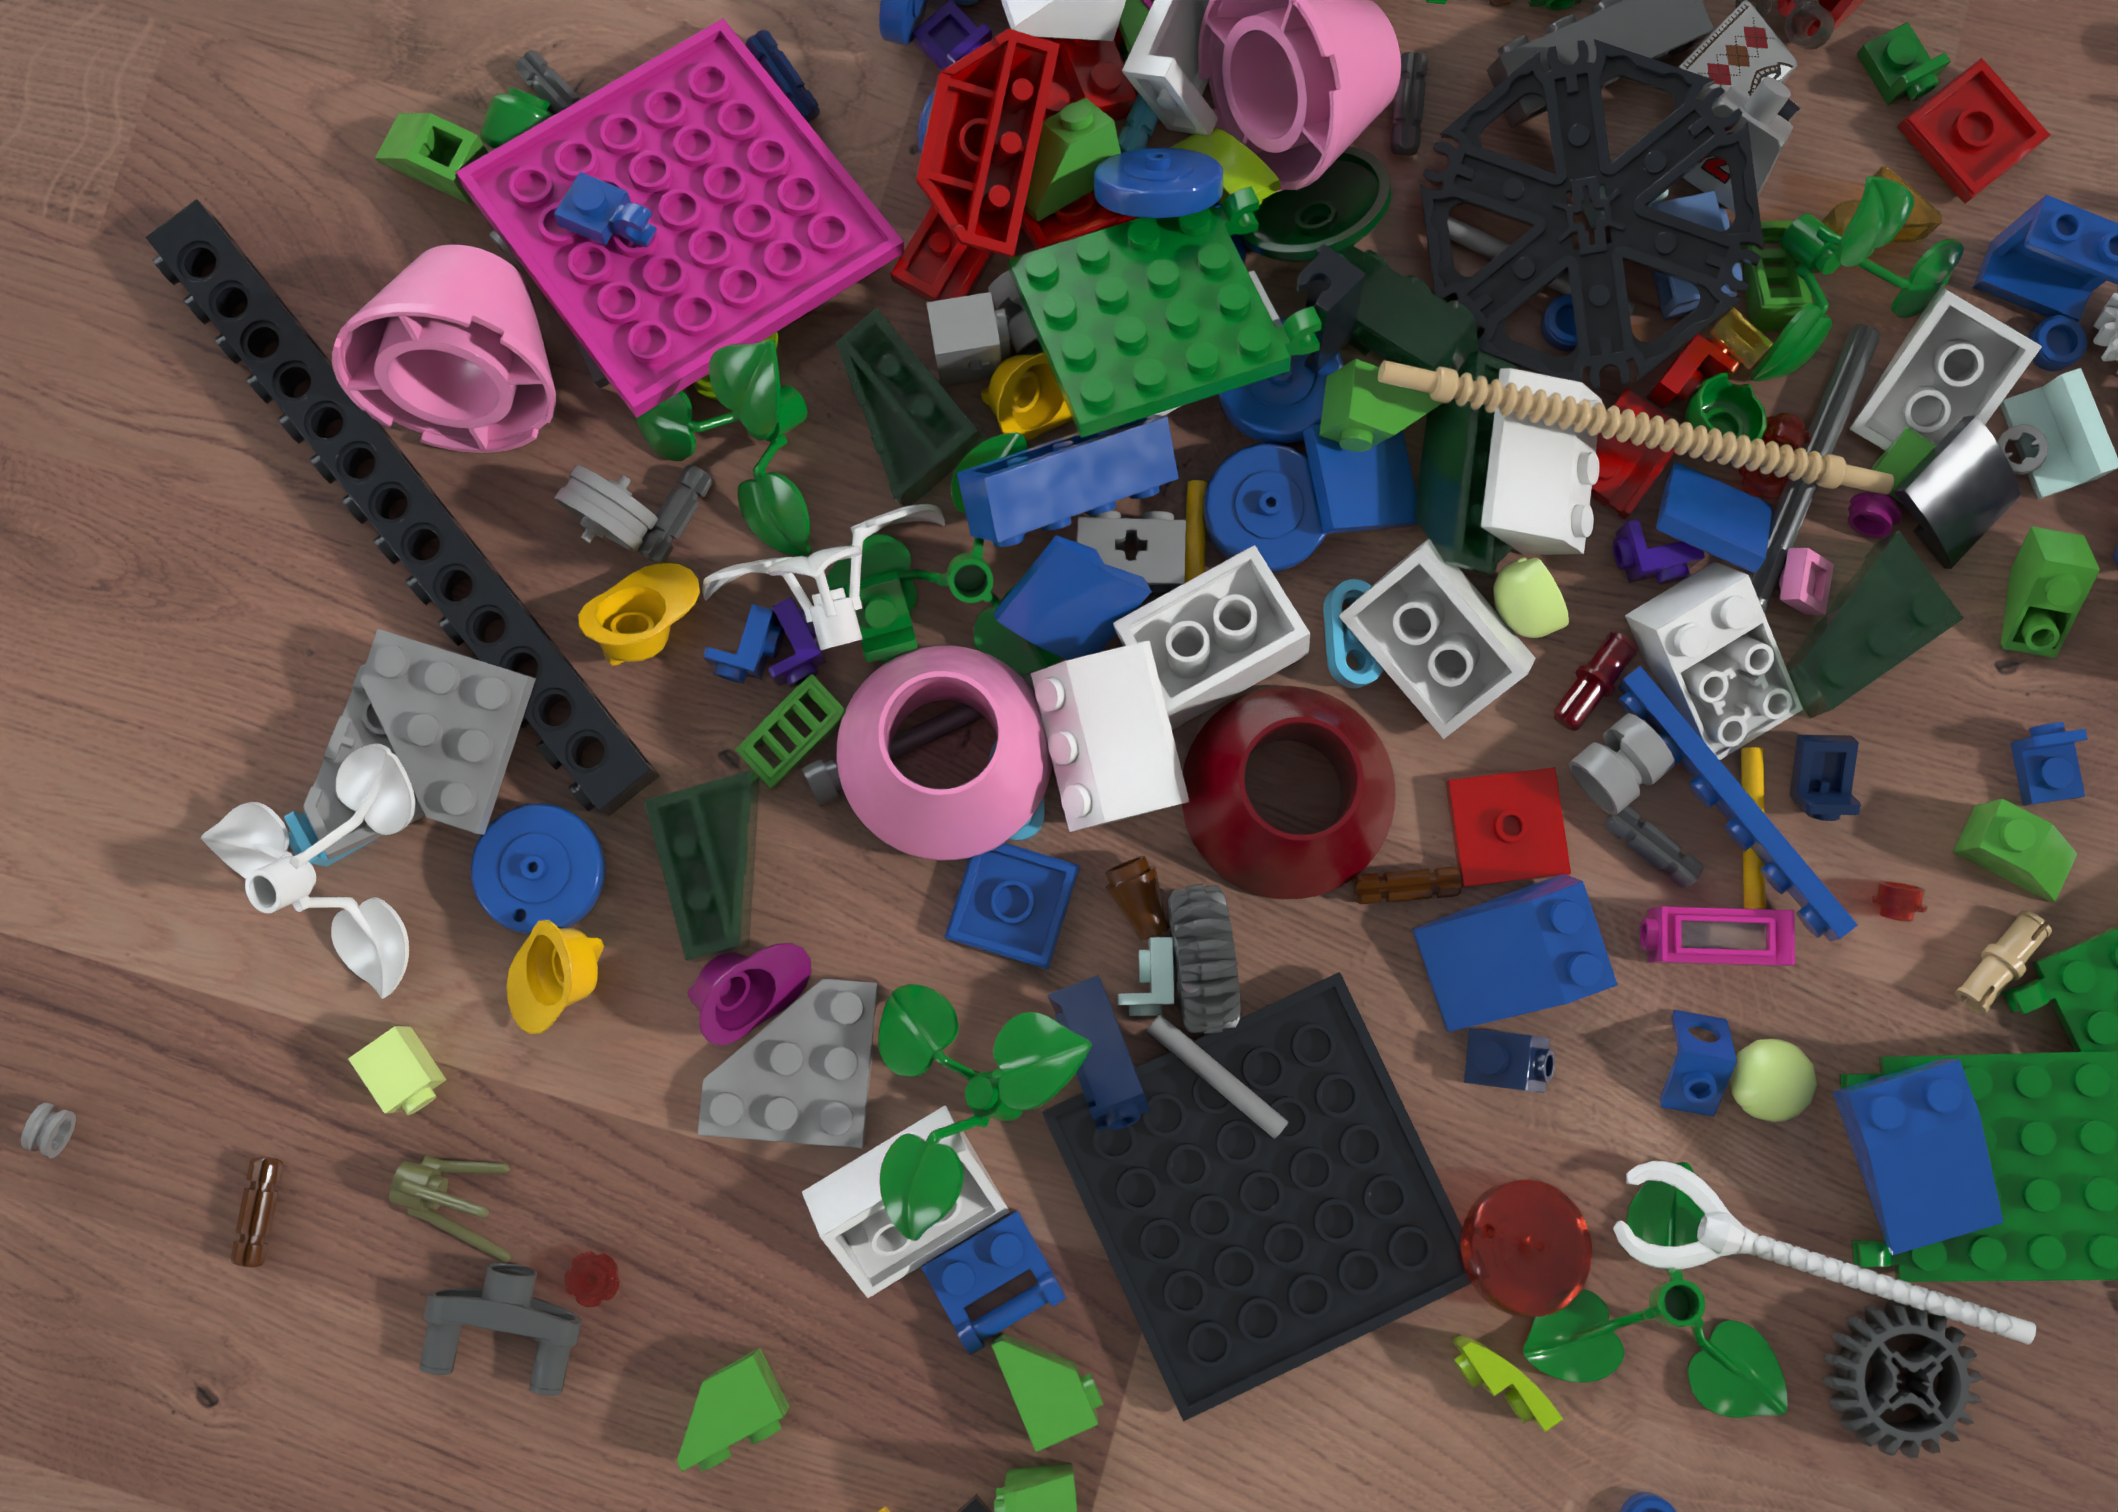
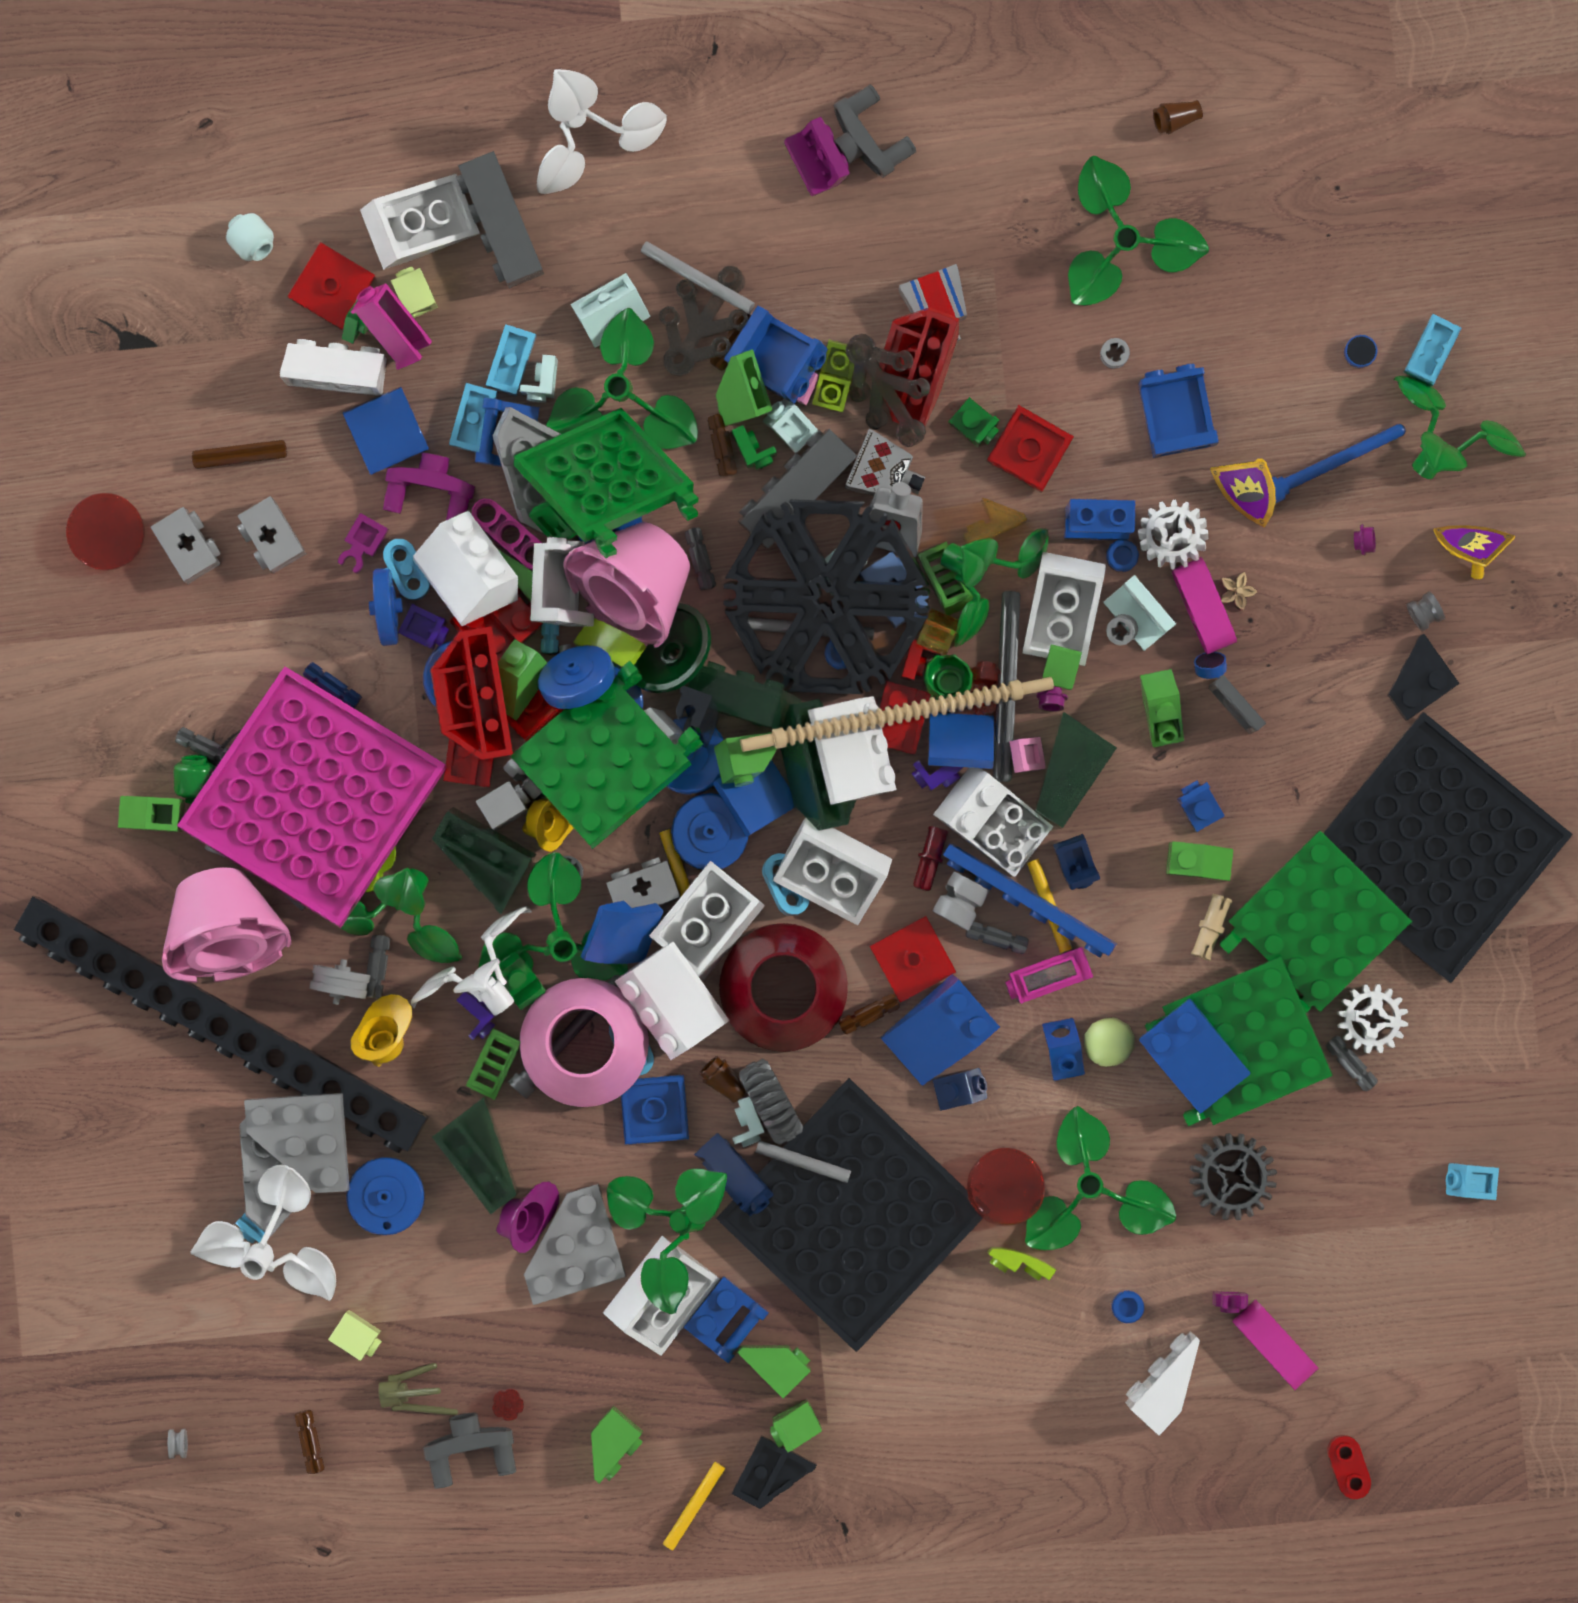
camera: 25 degrees left, 5 degrees up
yellow piece [506,920,605,1034] -> none
blue plate [554,172,657,247] -> none
blue bracket [703,604,784,684] -> none
blue brick [957,415,1179,547] -> none
yellowish green hair [1493,557,1569,638] -> none
white piece [1613,1161,2036,1345] -> none
clear red plate [1872,881,1928,922] -> none
black slope [1893,415,2021,569] -> none

